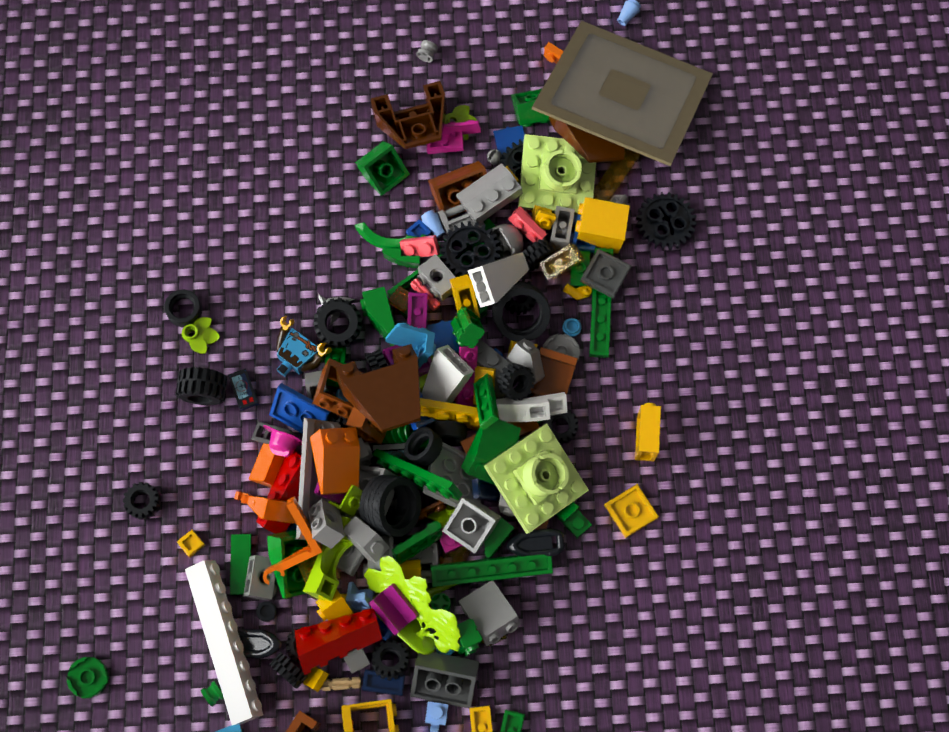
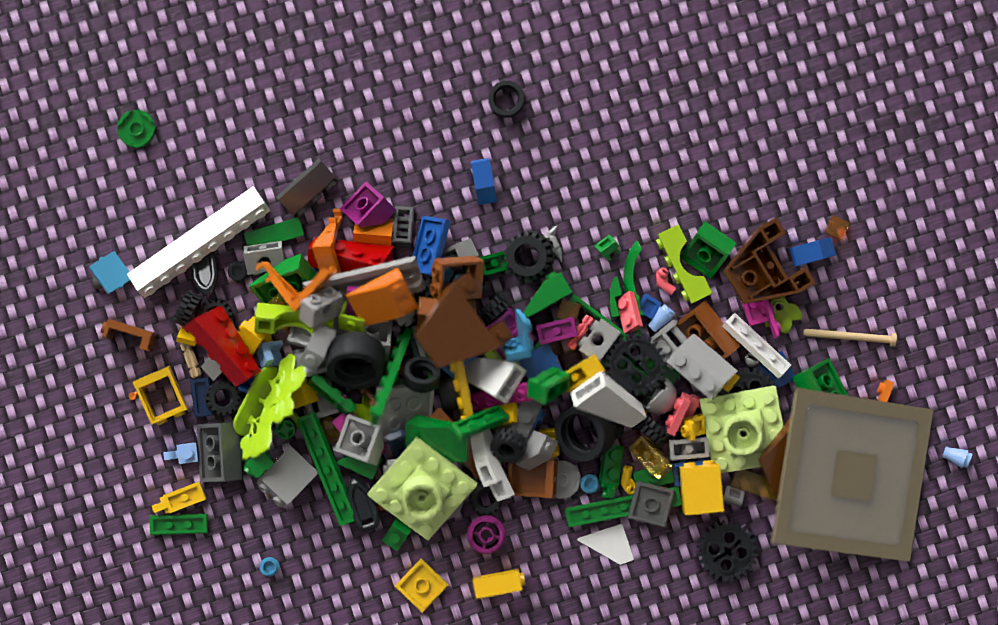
camera: 75 degrees right, 15 degrees up
black tyre [123,482,161,520] -> none
black tyre [175,367,228,405] -> none
yellow tile [177,529,205,558] -> none
lime plate [182,317,220,354] -> none
green wheel [201,680,224,707] -> none
tile [228,368,259,411] -> none
dark pink piece [263,425,302,457] -> none
torso [276,316,332,377] -> none
magenta panel [369,583,419,635] -> none
light grey wheel [416,40,438,63] -> none
none -> dark azure plate [260,557,279,577]
none -> dark grey slope [276,159,337,217]
none -> magenta slope [340,182,396,227]
none -> magenta cone [467,516,506,554]
none -> blue slope [471,158,497,205]
none -> white sticker [577,524,634,565]
none -> green tile [594,234,620,261]
none -> green hinge [599,445,624,499]
none -> lime arch [656,224,712,304]
none -> coral arm [656,268,676,295]
none -> white hinge [722,313,791,379]
none -> blue slope [789,237,836,267]
none -> tan bar [803,329,897,347]
none -> clear orange tile [824,215,850,240]

